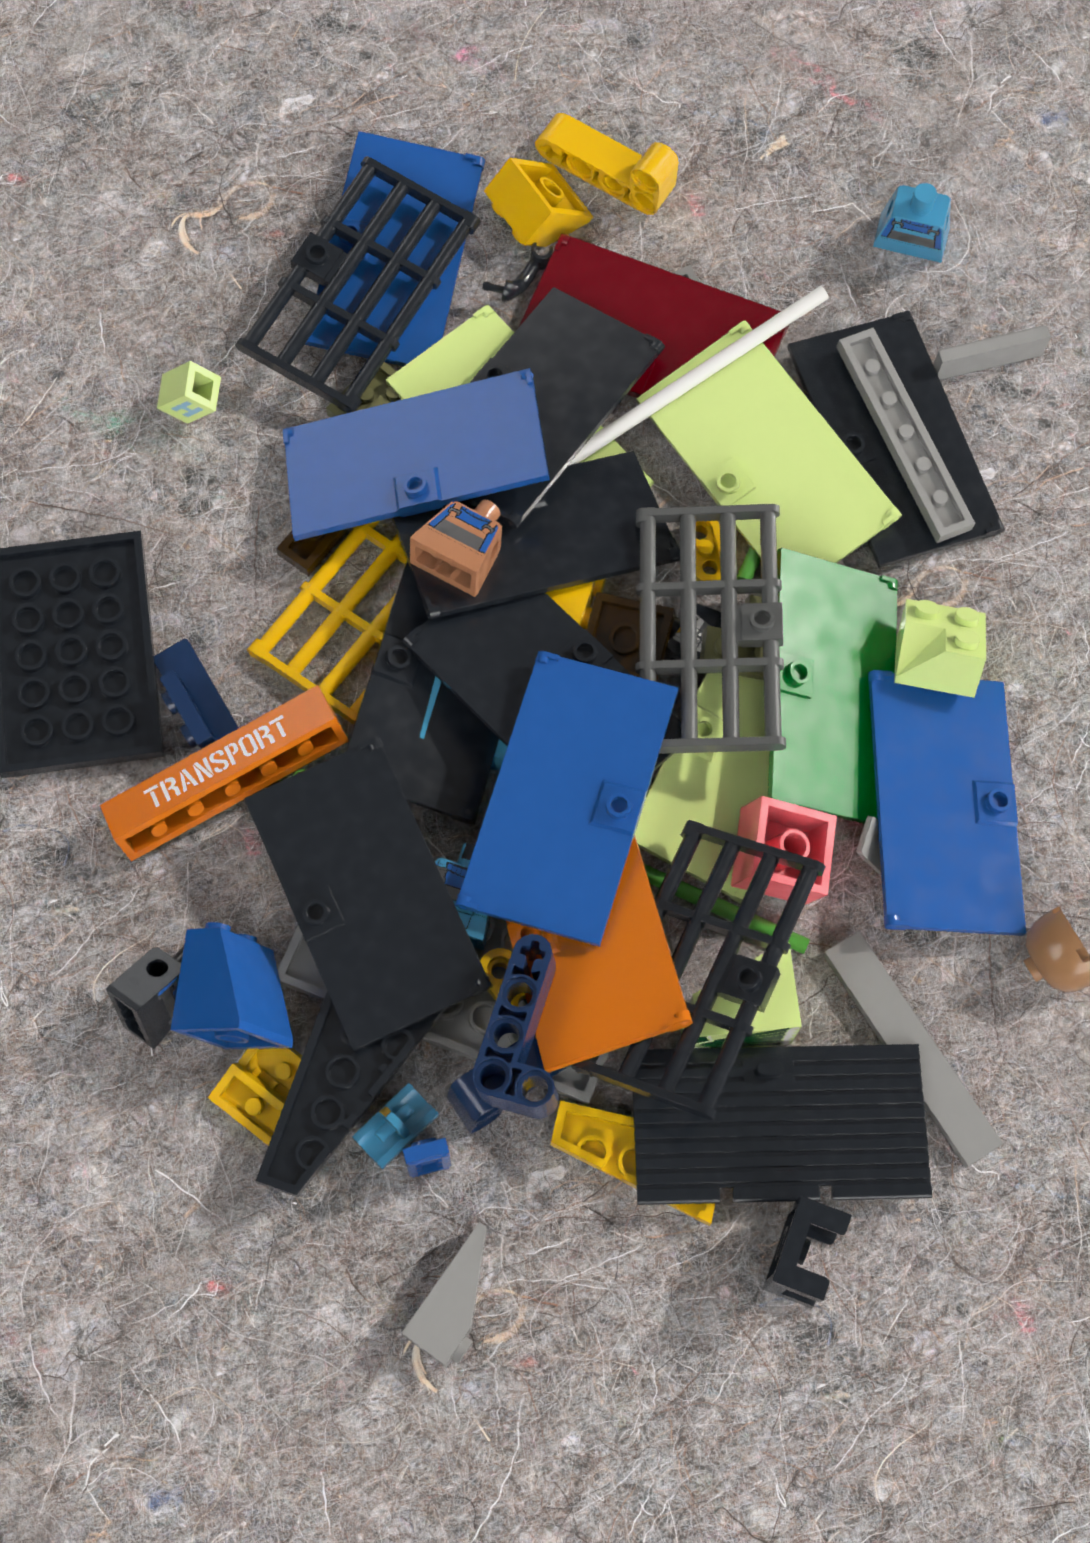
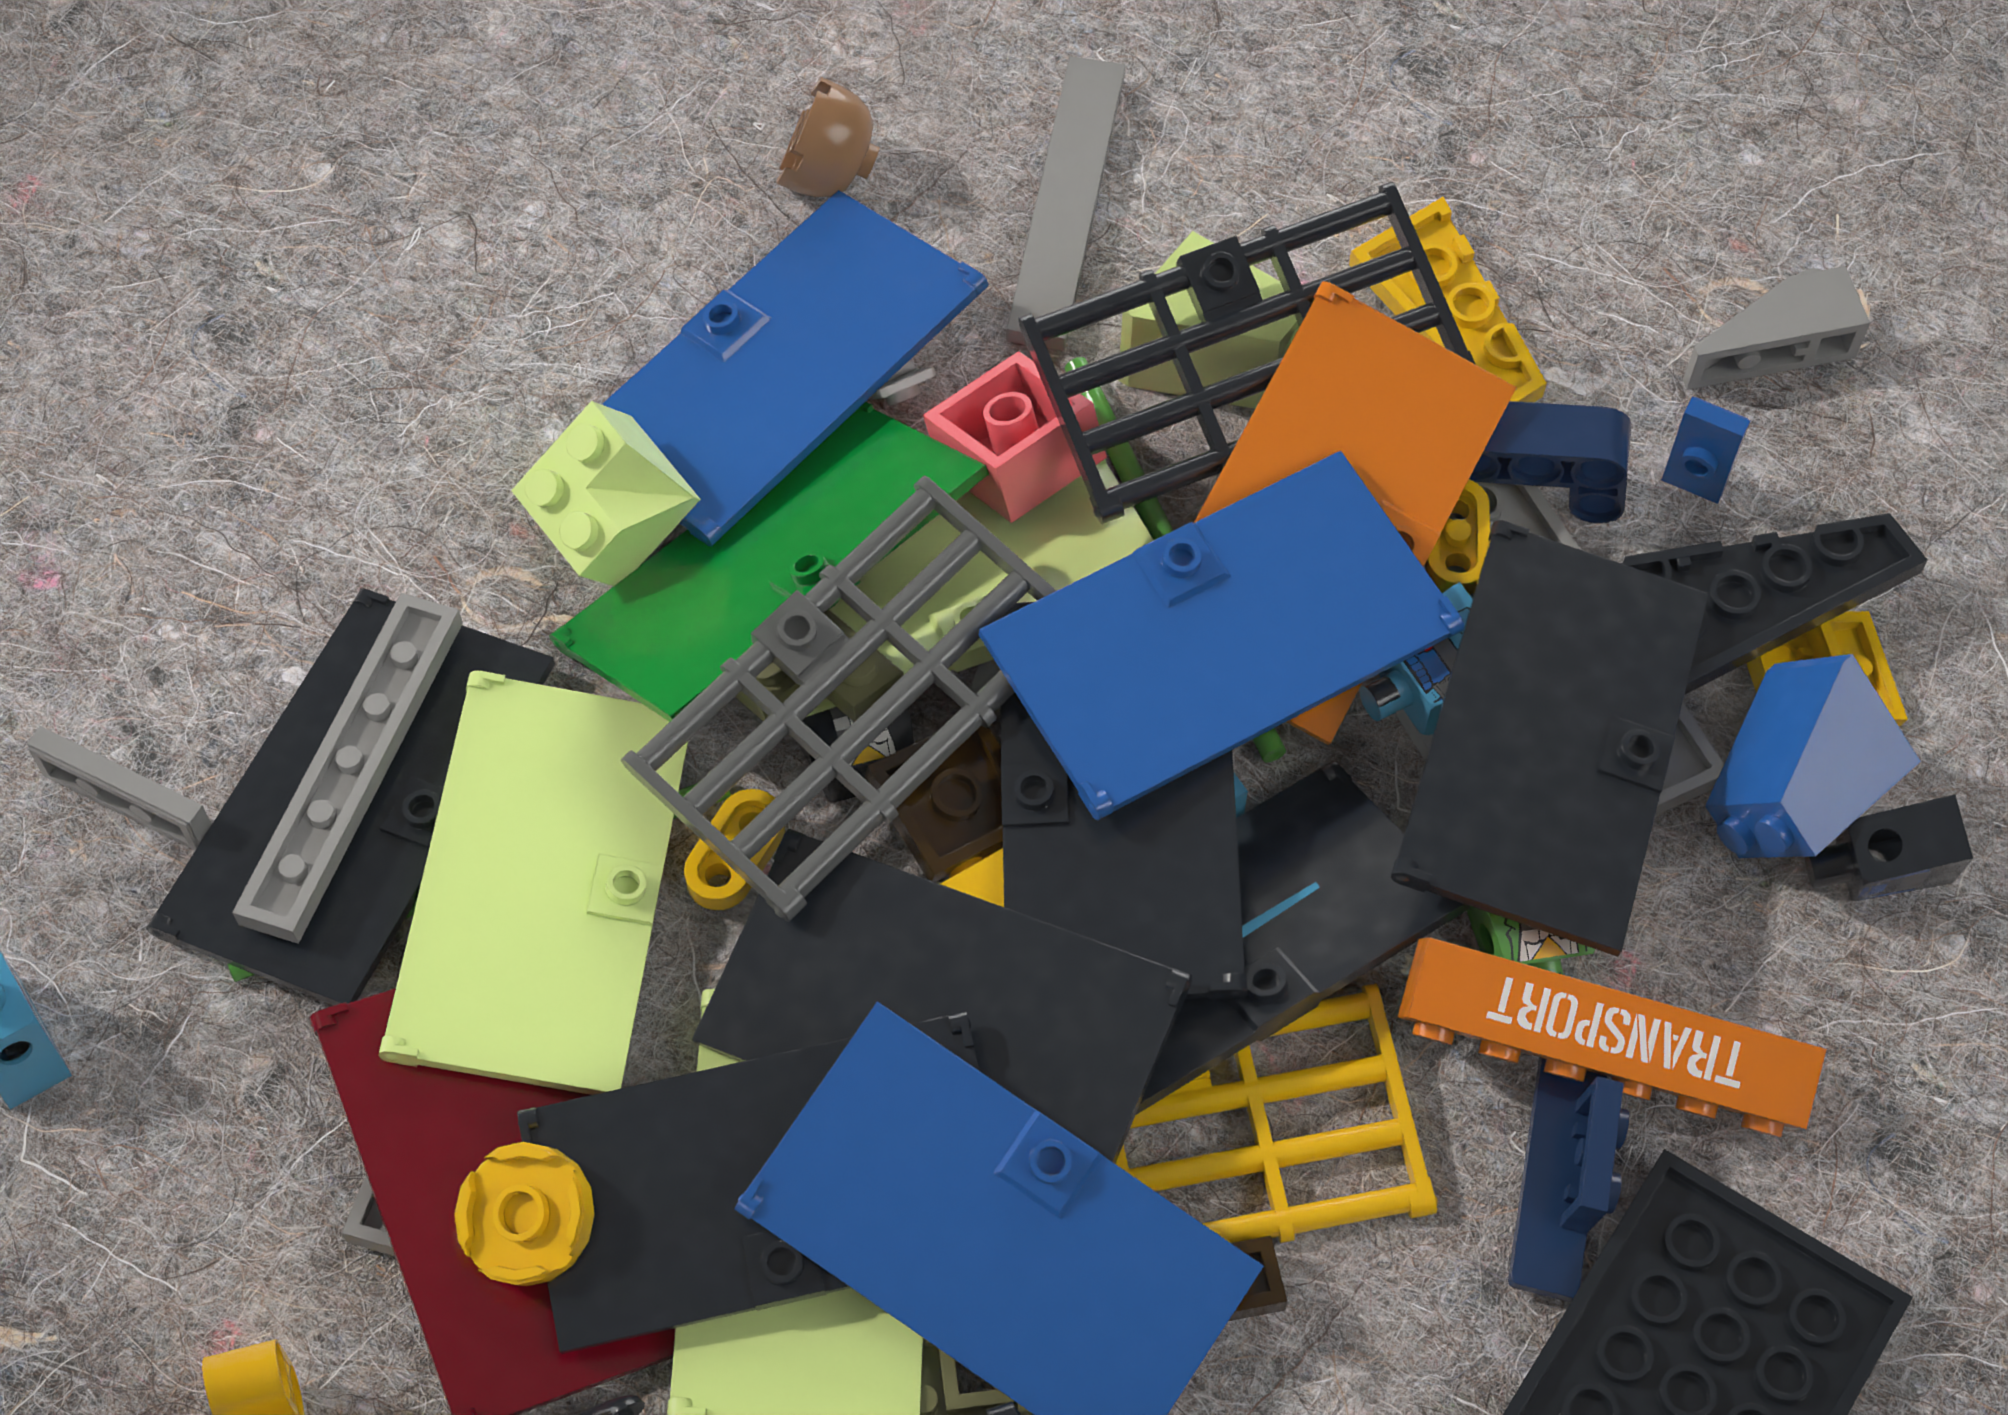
camera: 135 degrees left, 10 degrees down
dark azure hips [352,1083,439,1170] -> none
nougat torso [410,500,502,597] -> none
dark blue beam [472,934,559,1119] -> none
white piece [569,286,829,465] -> none
black door [632,1044,932,1205] -> none
black panel [762,1196,852,1309] -> none
none -> yellow tile [454,1142,595,1286]

